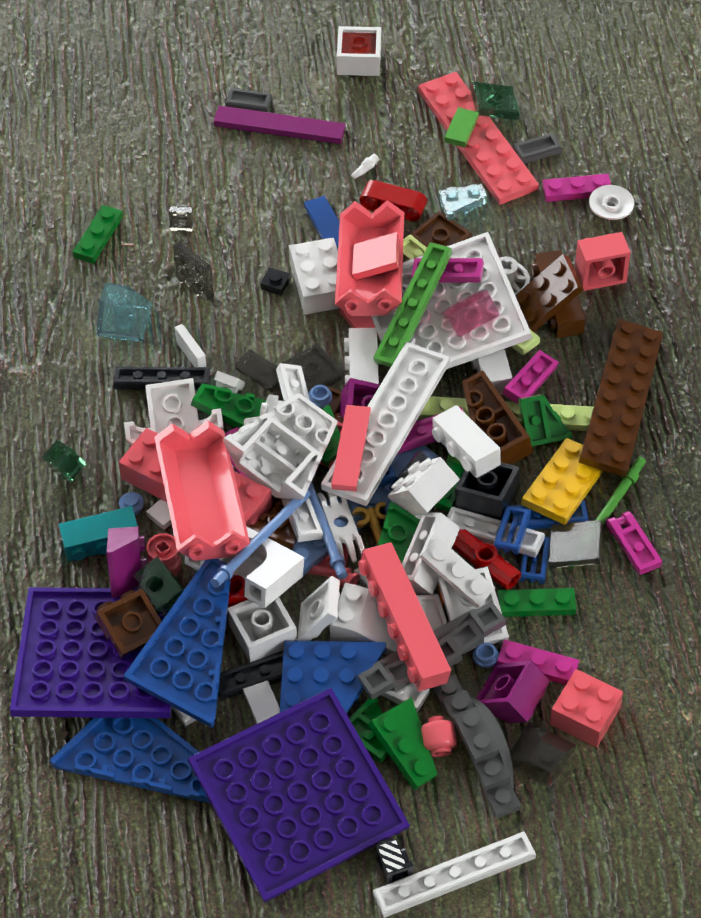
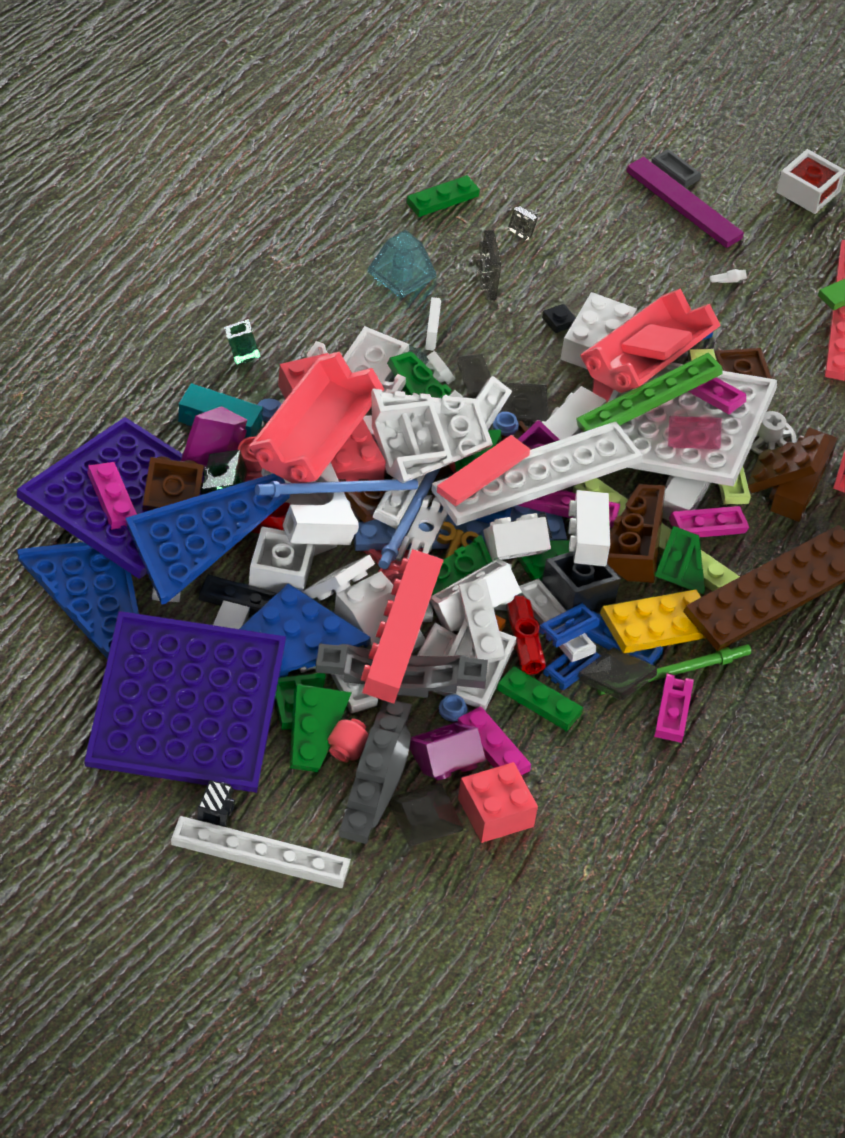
camera: 30 degrees right, 5 degrees down
black tile [113,367,210,390] -> none
blue tile [304,195,340,250] -> none
red beam [359,180,428,221] -> none
clear light blue wing [439,184,487,220] -> none
none -> dark pink plate [87,462,137,530]

